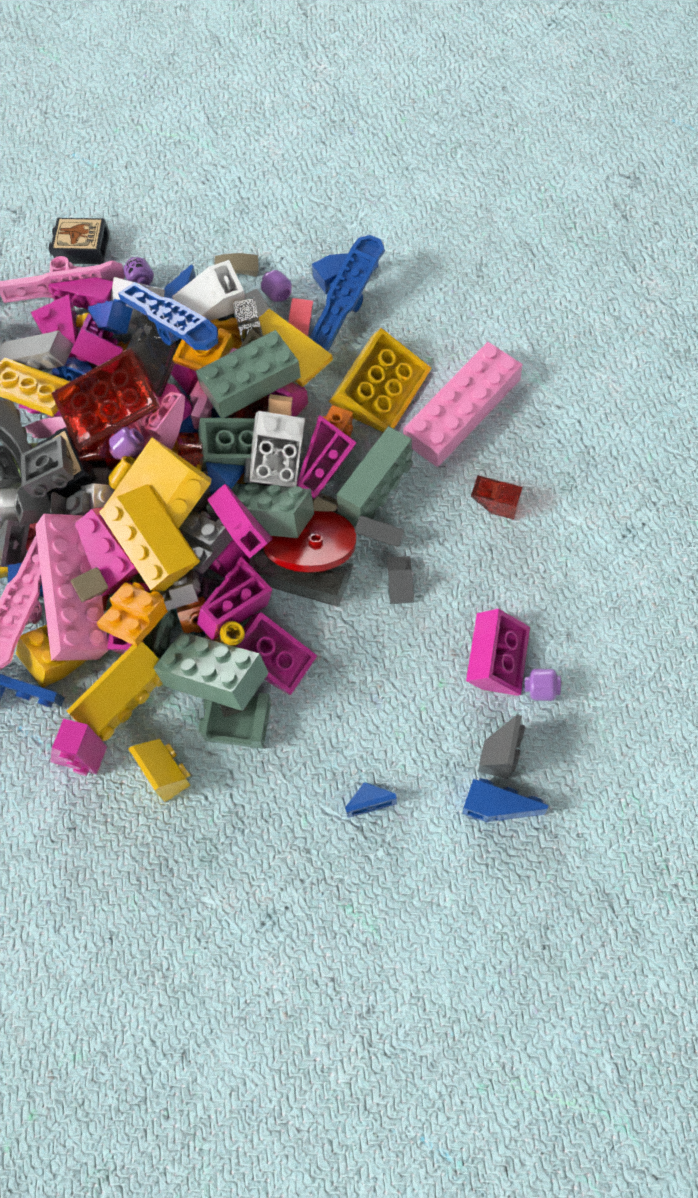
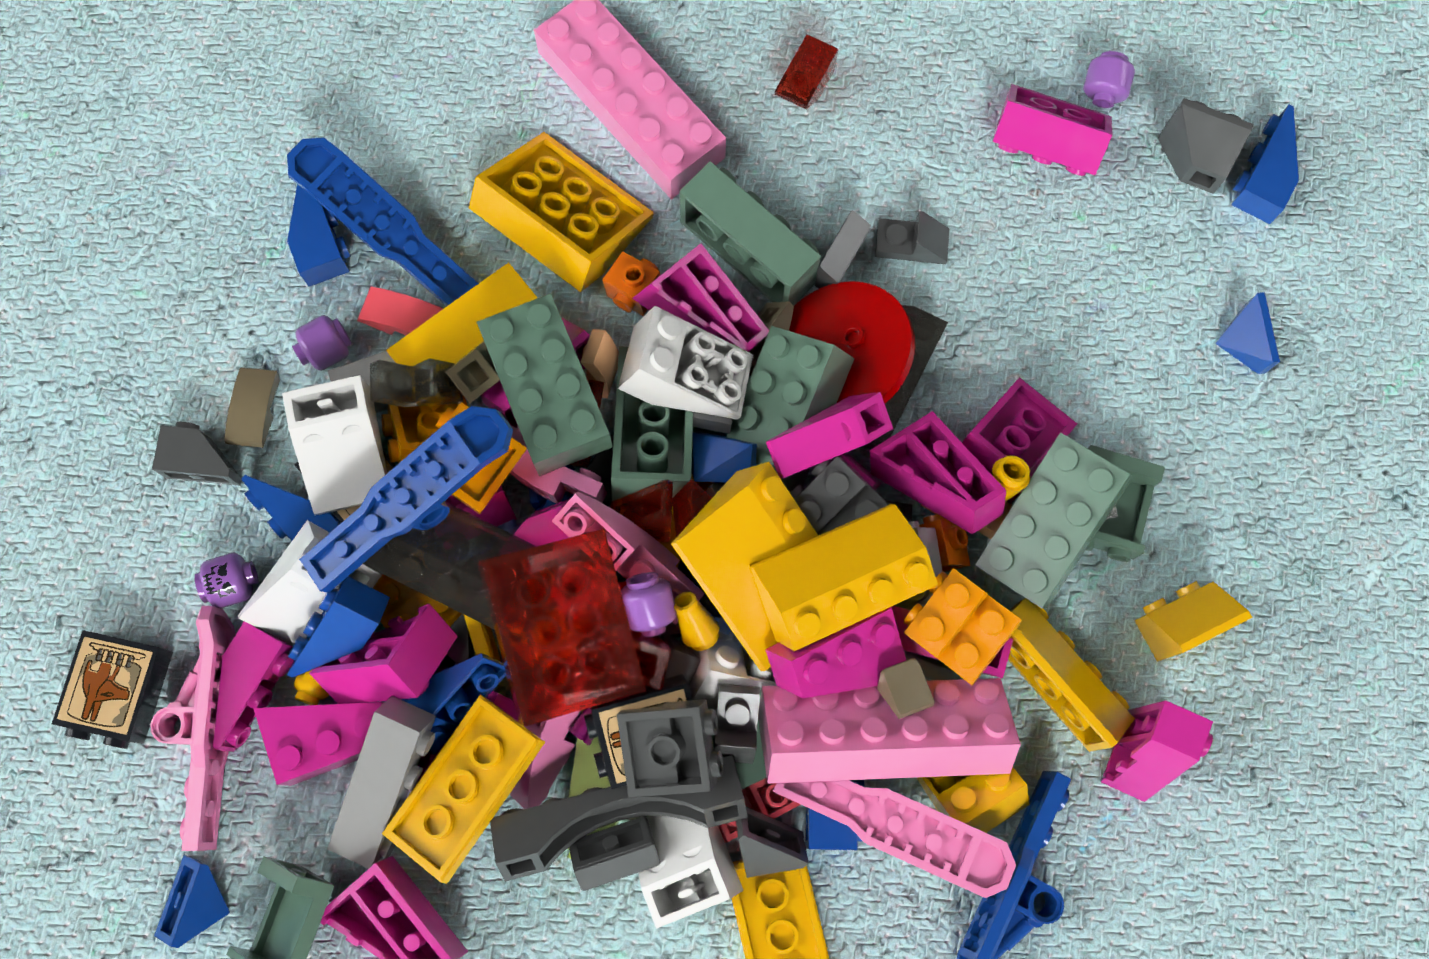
camera: 90 degrees left, 10 degrees up
none -> dark grey slope [152,422,242,486]

